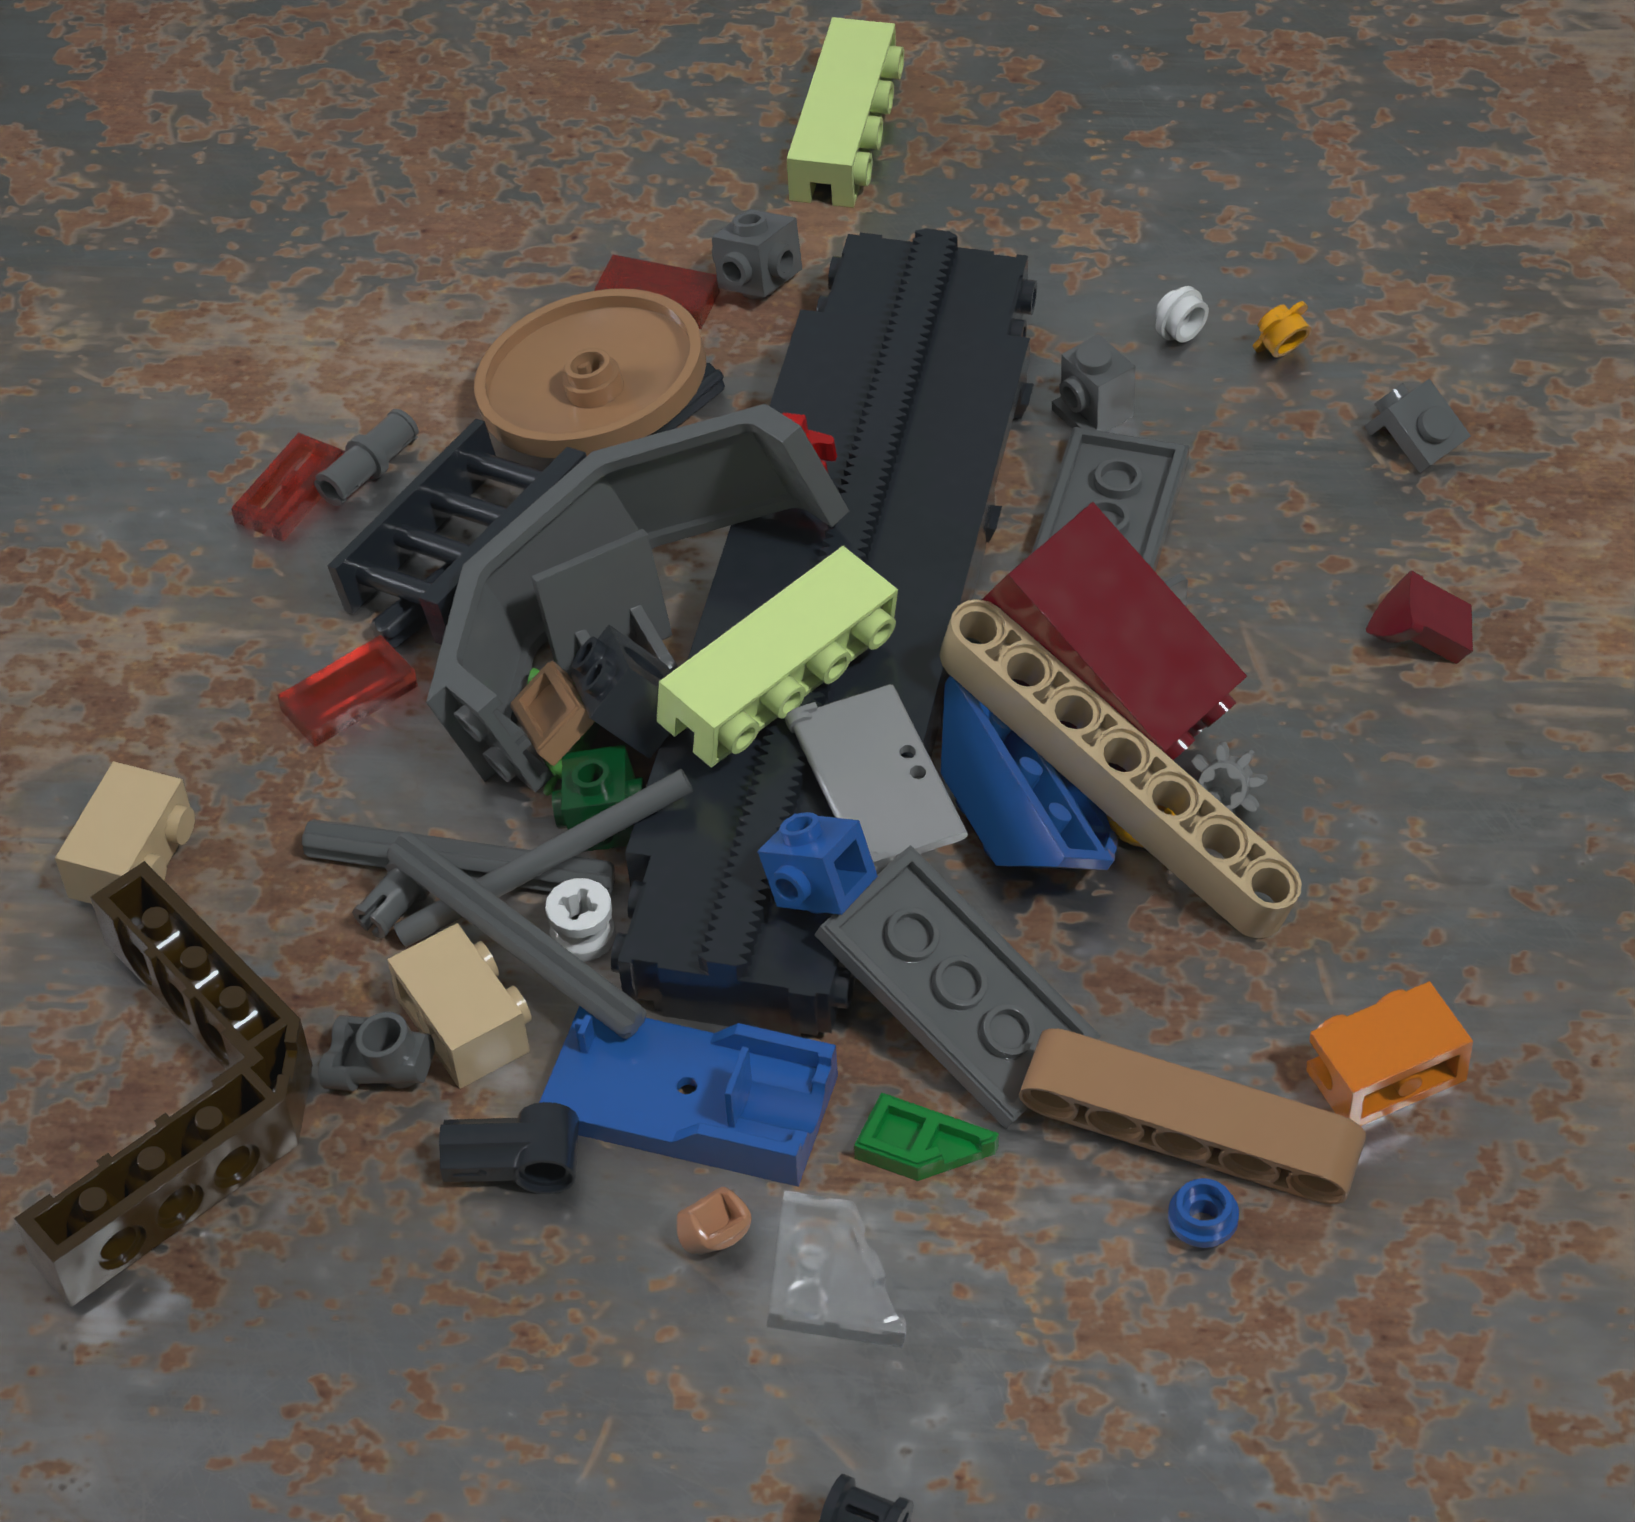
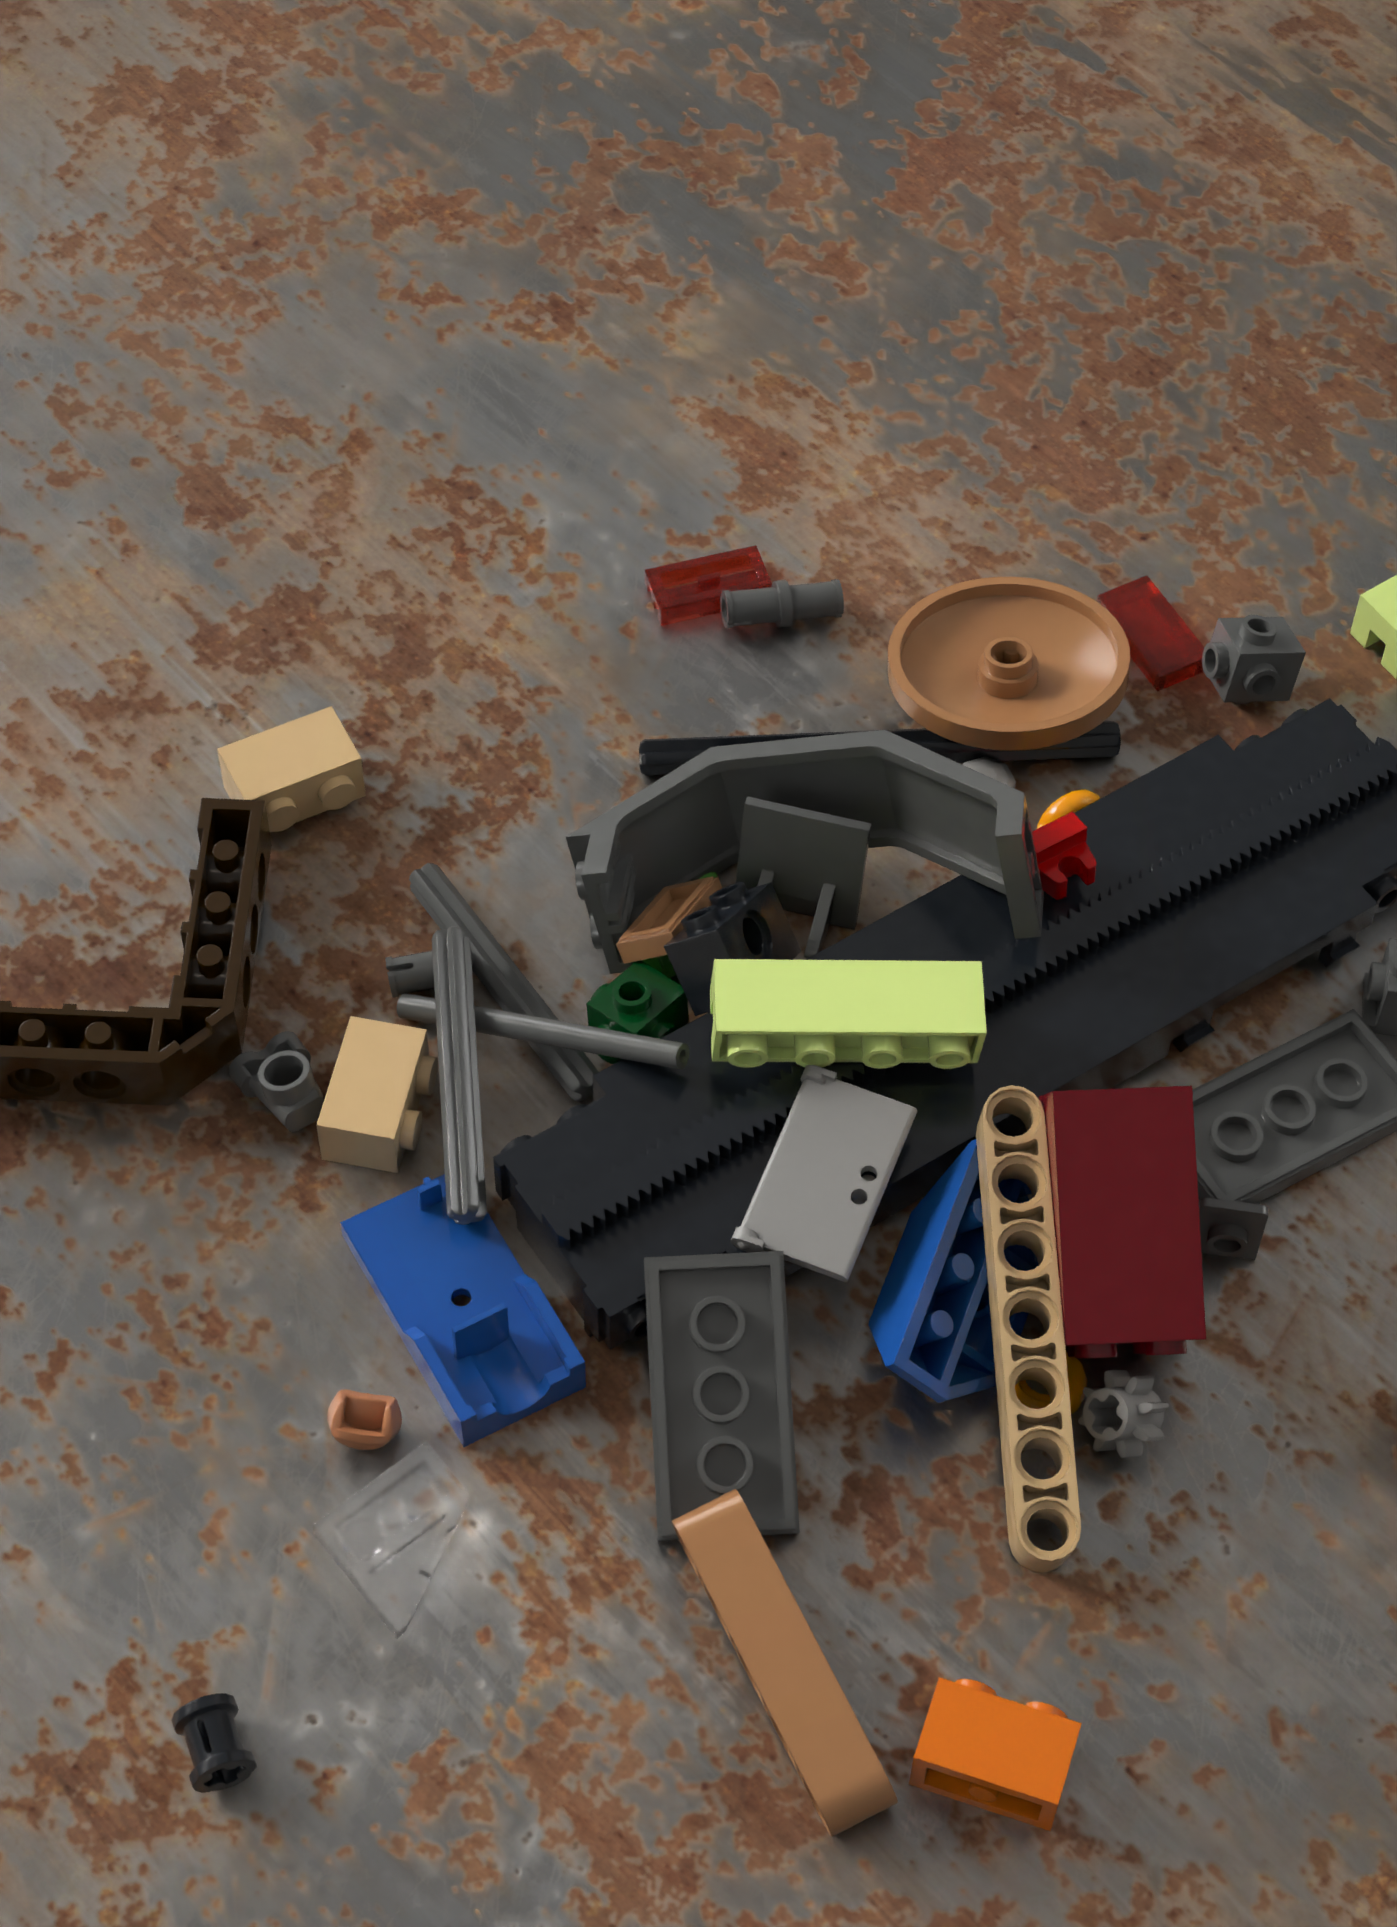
camera: 40 degrees right, 5 degrees up
clear red tile [277,635,418,747] -> none
black fence [327,419,587,645] -> none
black piece [439,1102,579,1194] -> none
white wheel [545,878,616,962] -> none
blue brick [758,812,878,915] -> none
green tile [854,1092,999,1181] -> none
blue plate [1168,1178,1239,1248] -> none

